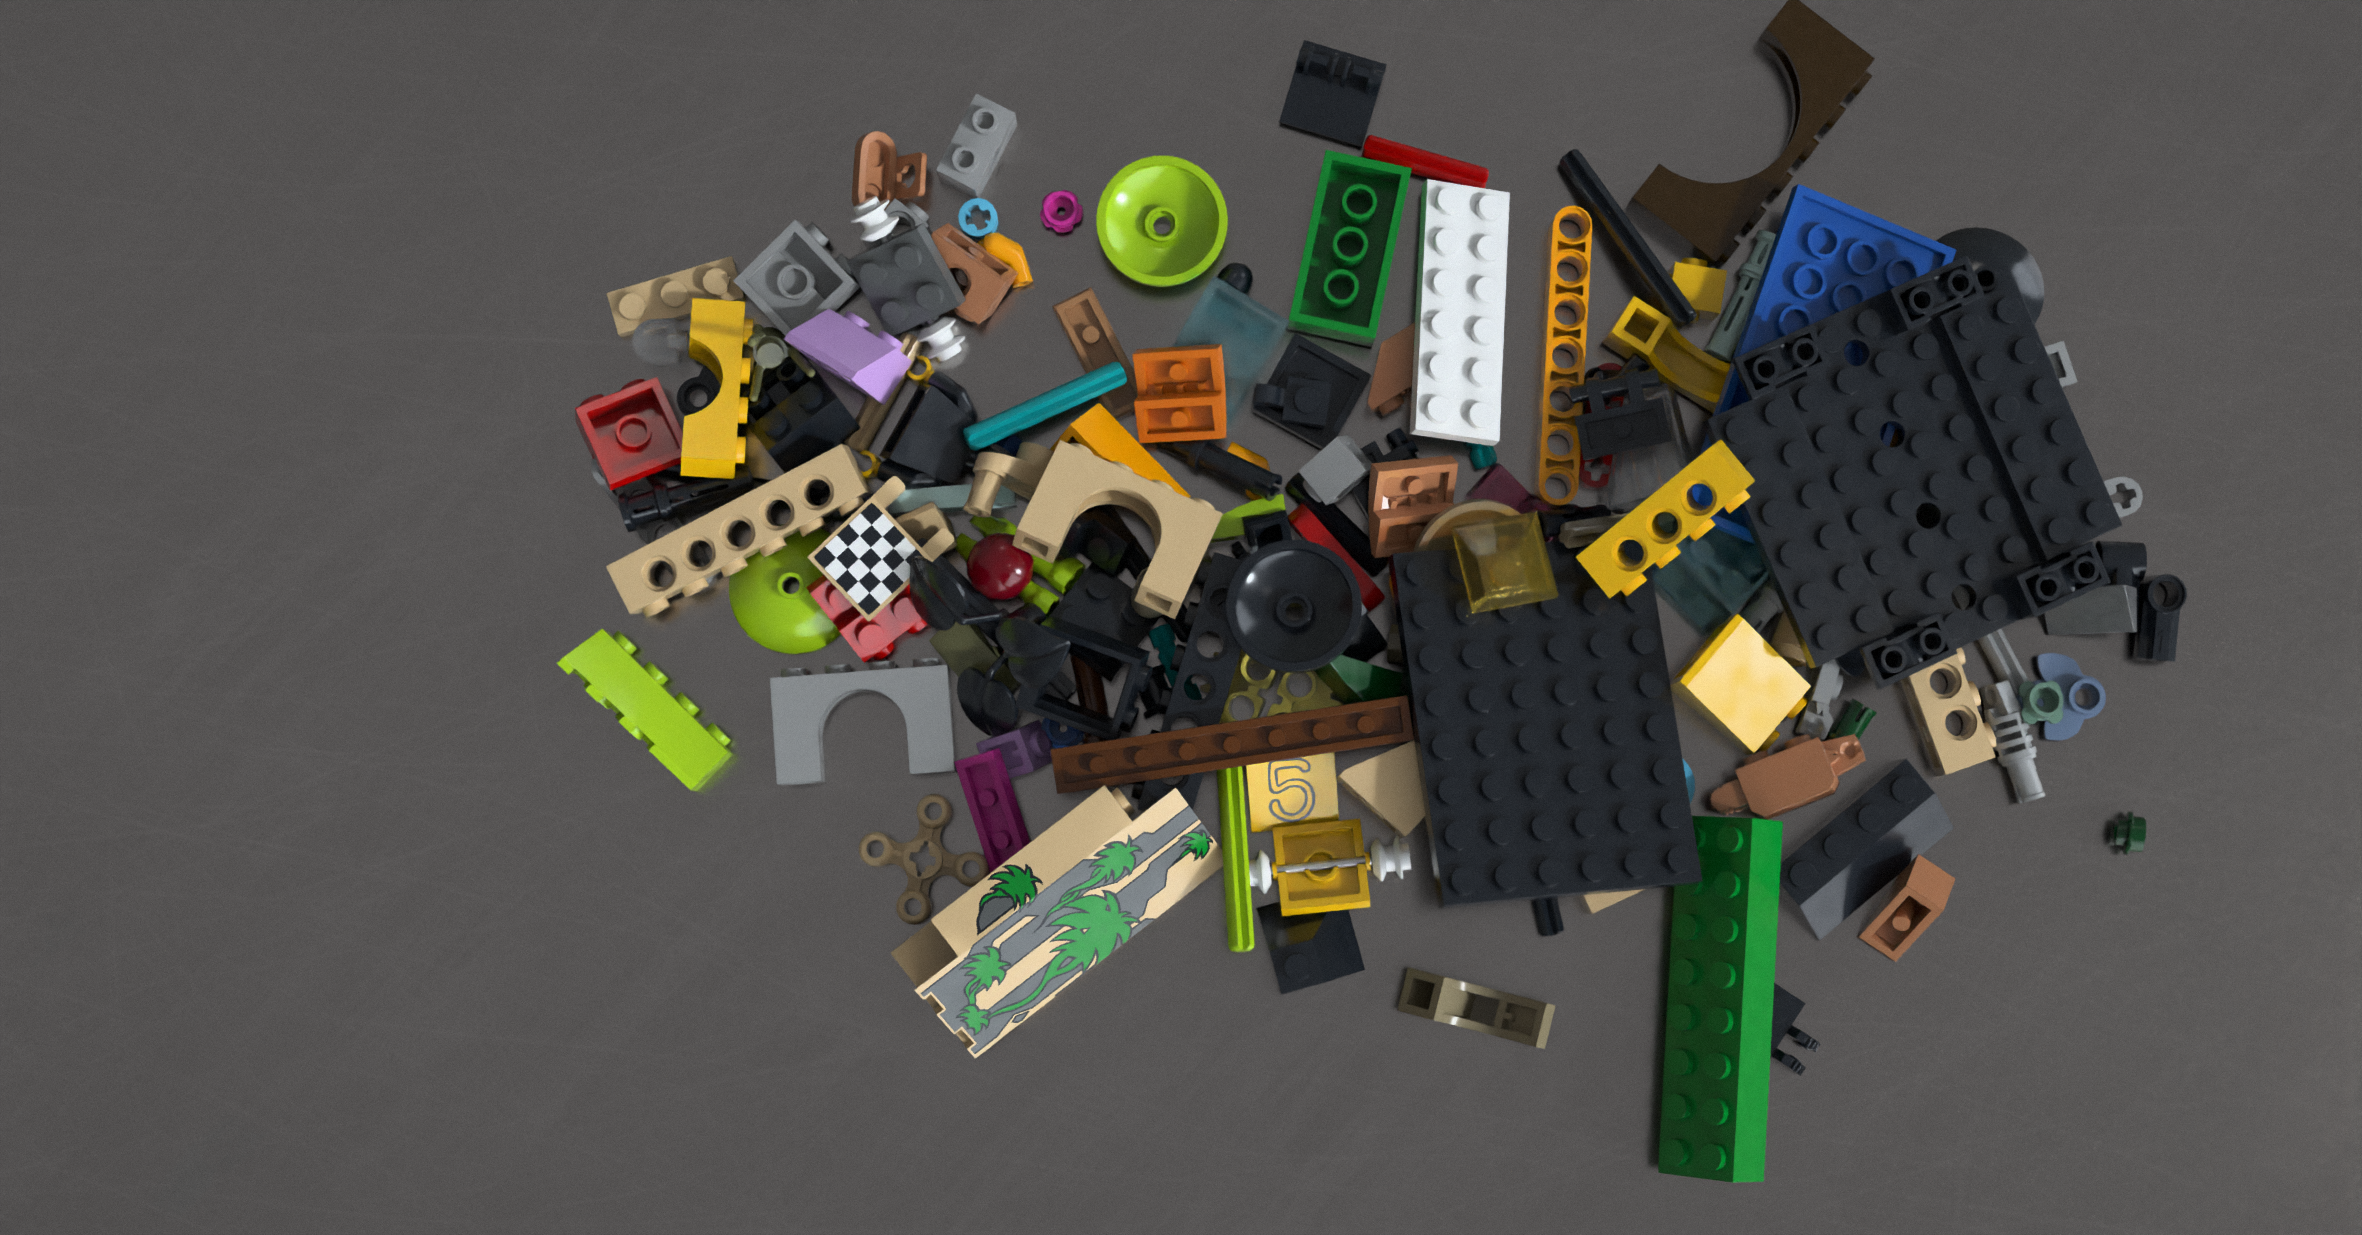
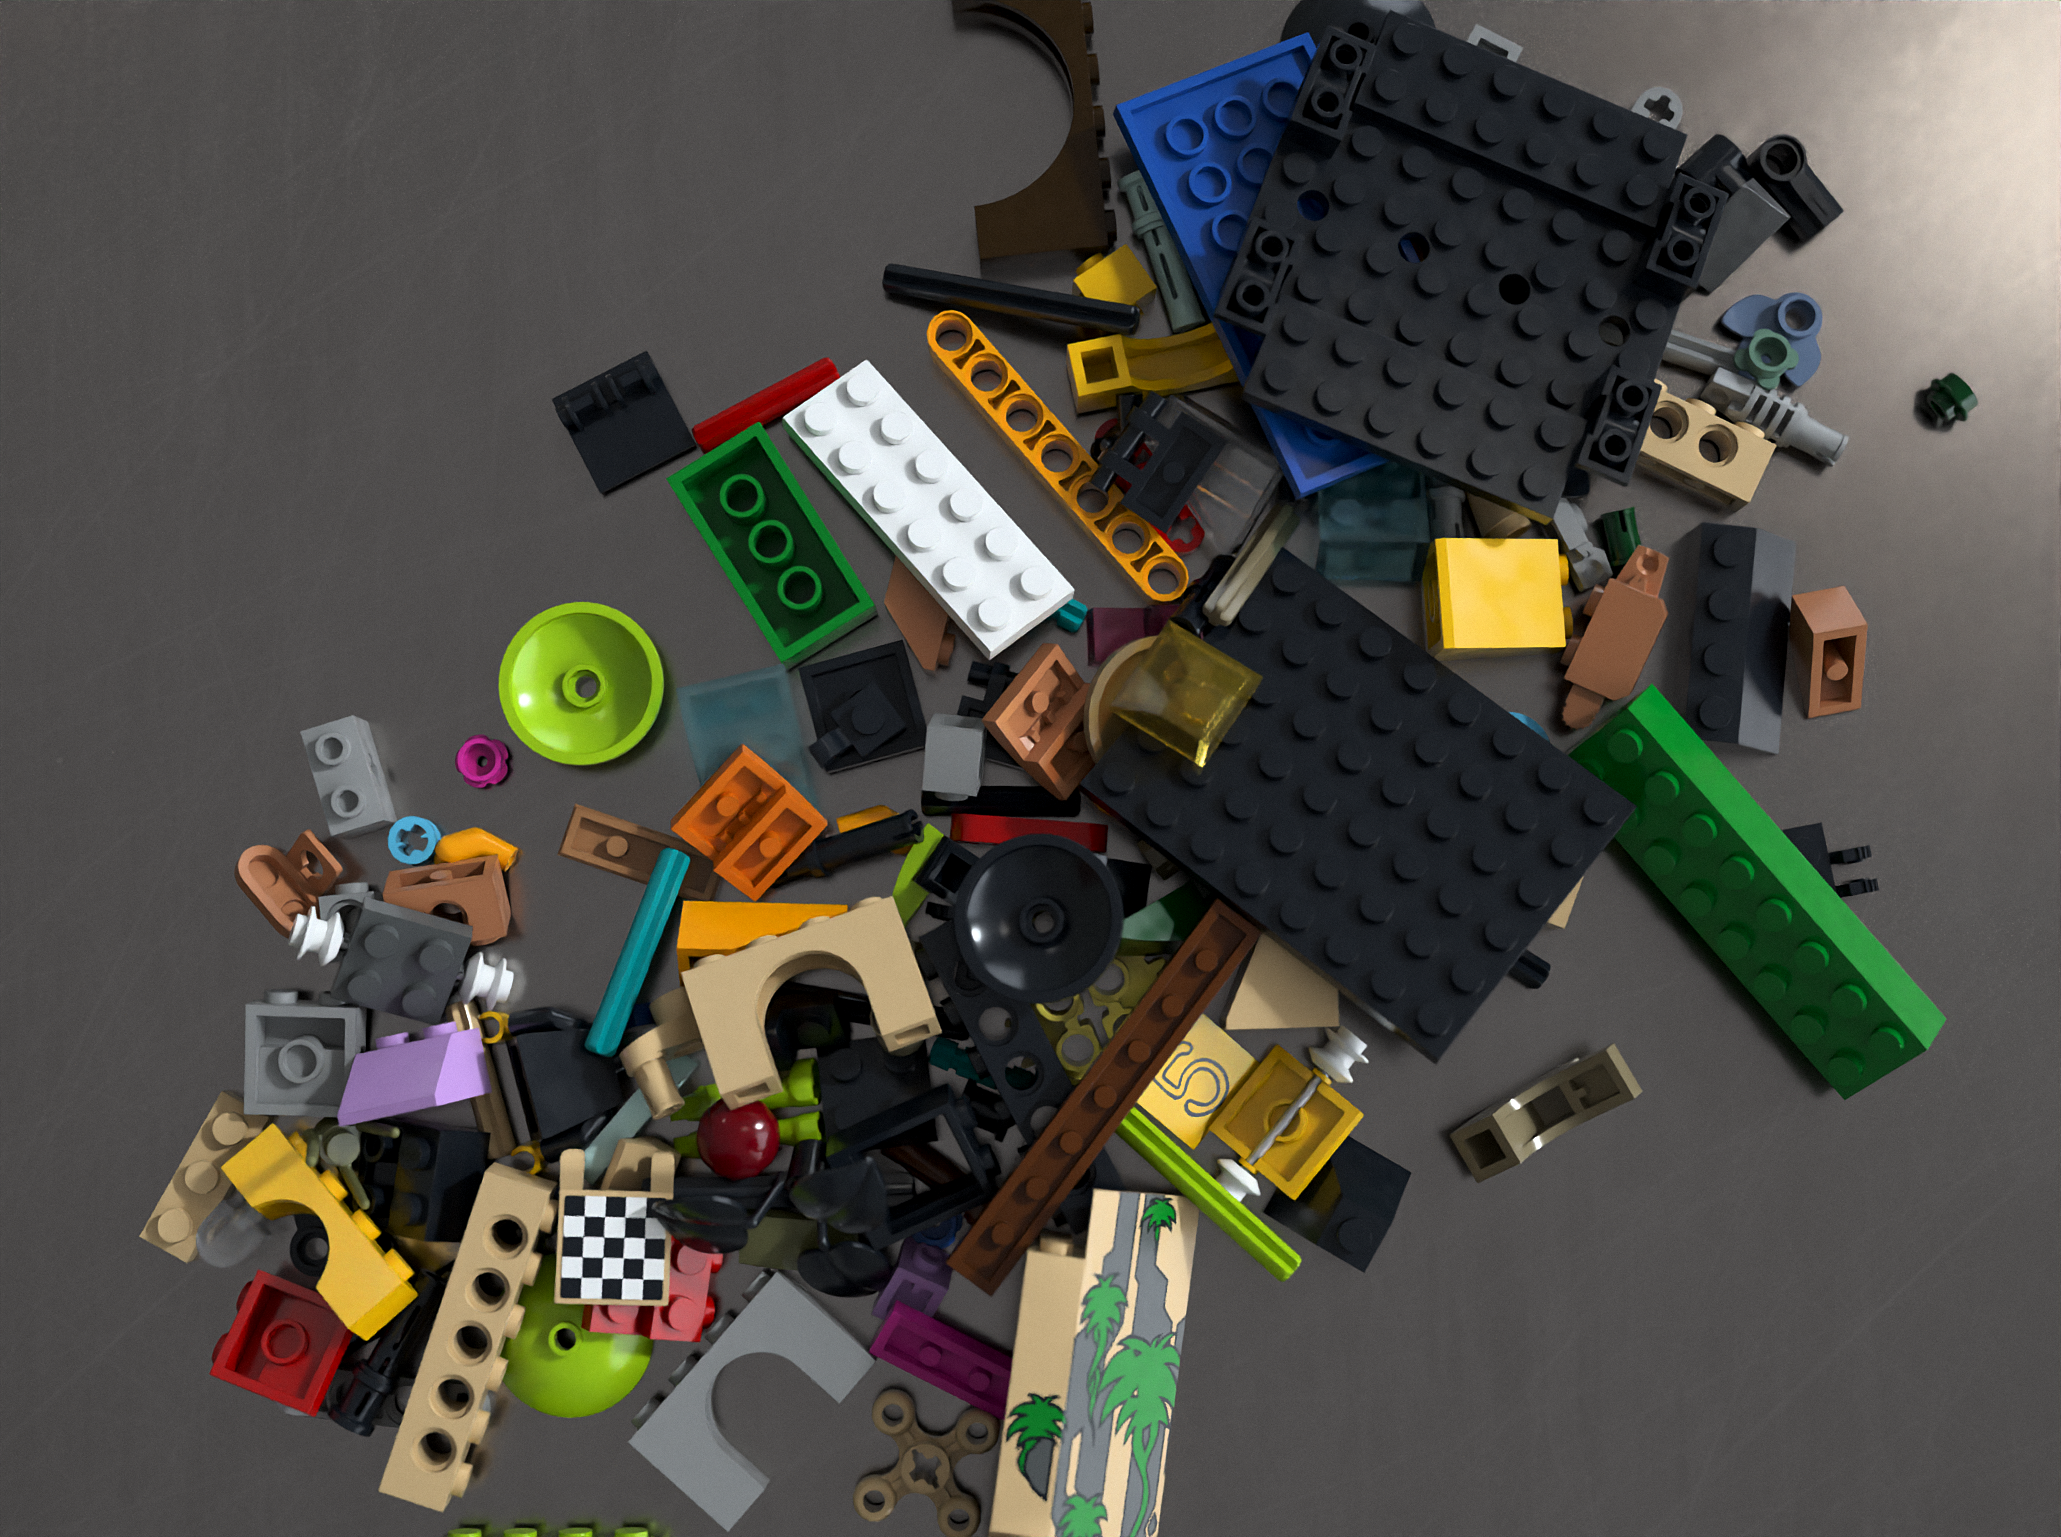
camera: 45 degrees left, 0 degrees up
black hinge [1215,262,1253,300] -> none
yellow brick [1576,439,1755,599] -> none

